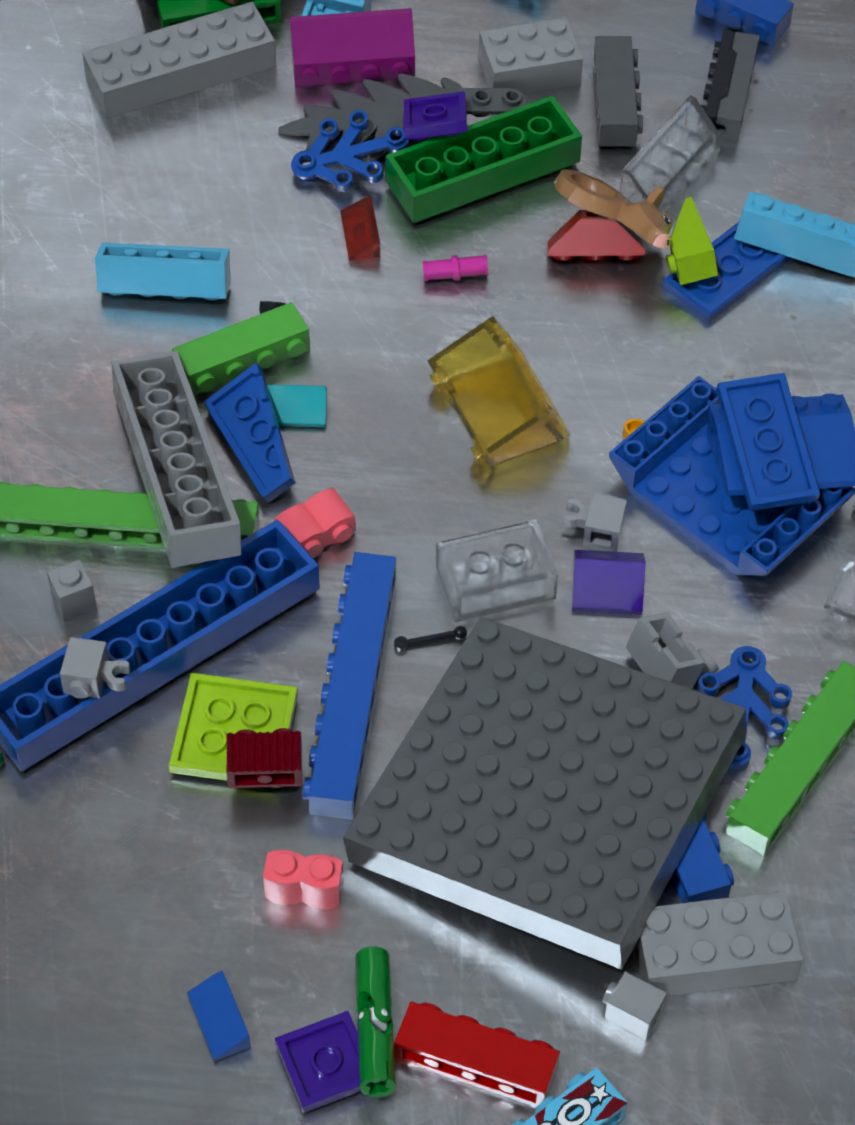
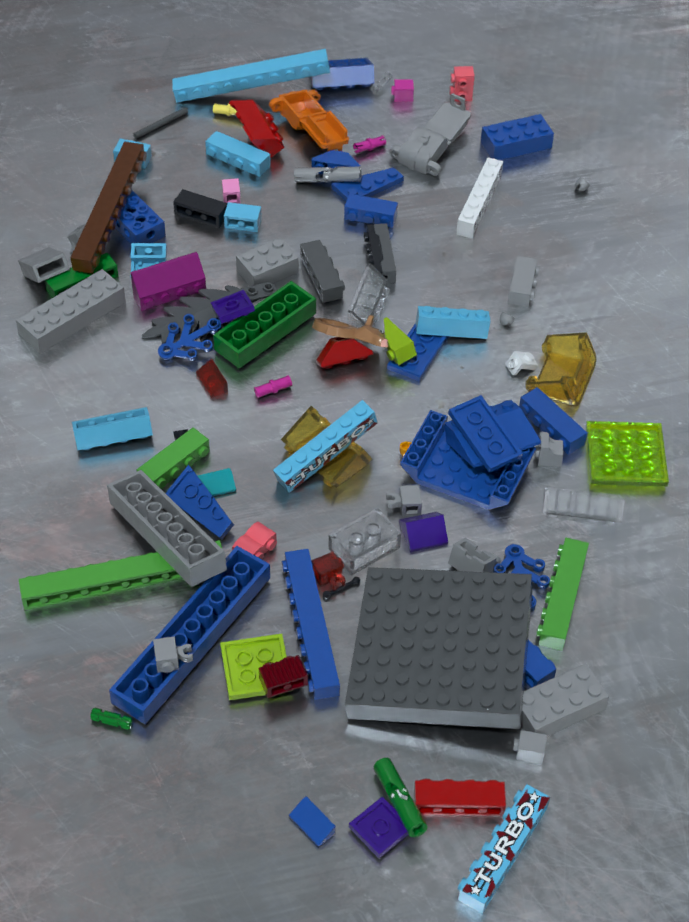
camera: 20 degrees left, 5 degrees down
light grey brick [47,559,97,622] -> none
coral brick [263,850,344,909] -> none
none -> medium azure brick [273,400,378,493]
none -> clear red brick [311,551,346,591]

